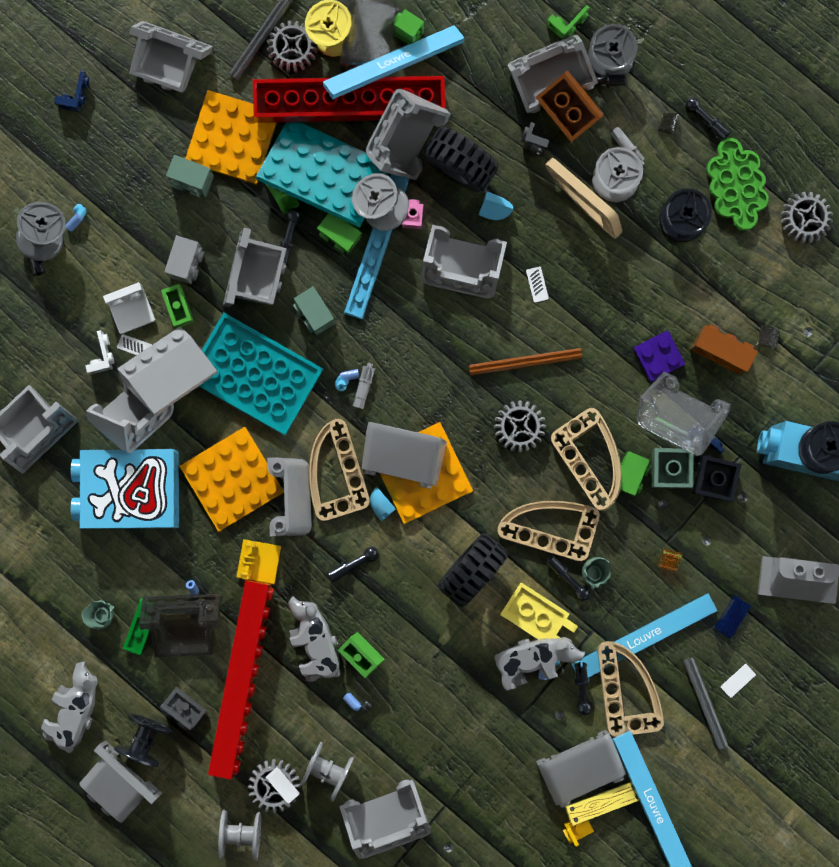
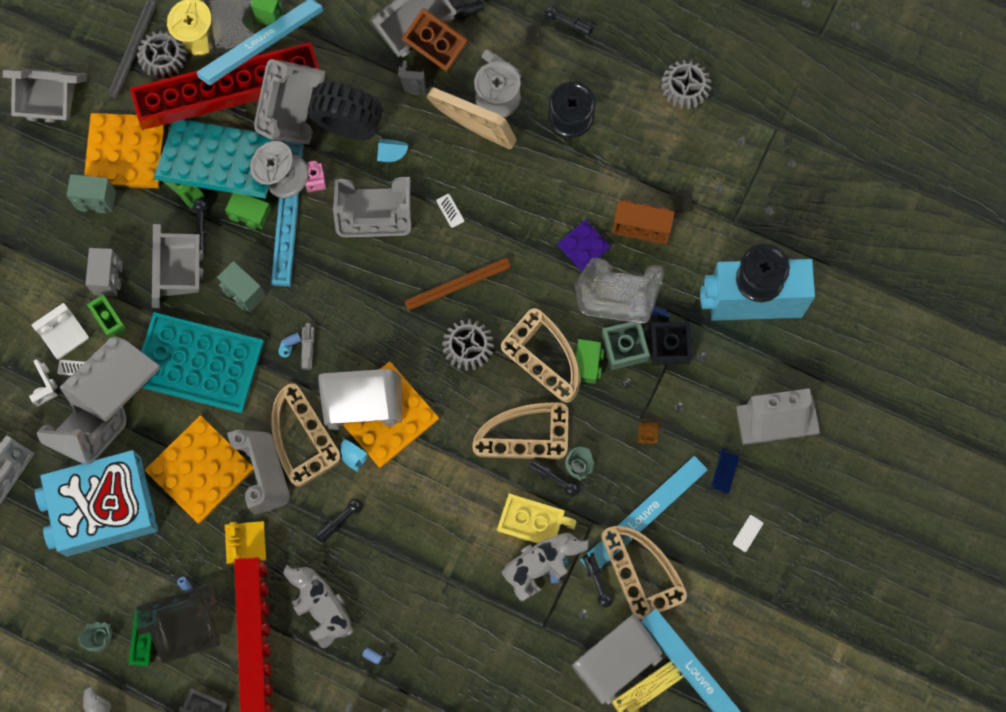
camera: 15 degrees left, 10 degrees down
bright green brick [338,632,385,678] -> none
black tyre [438,533,508,607] -> none
dark grey axle [684,657,728,750] -> none
bright green plate [706,138,769,231] -> none

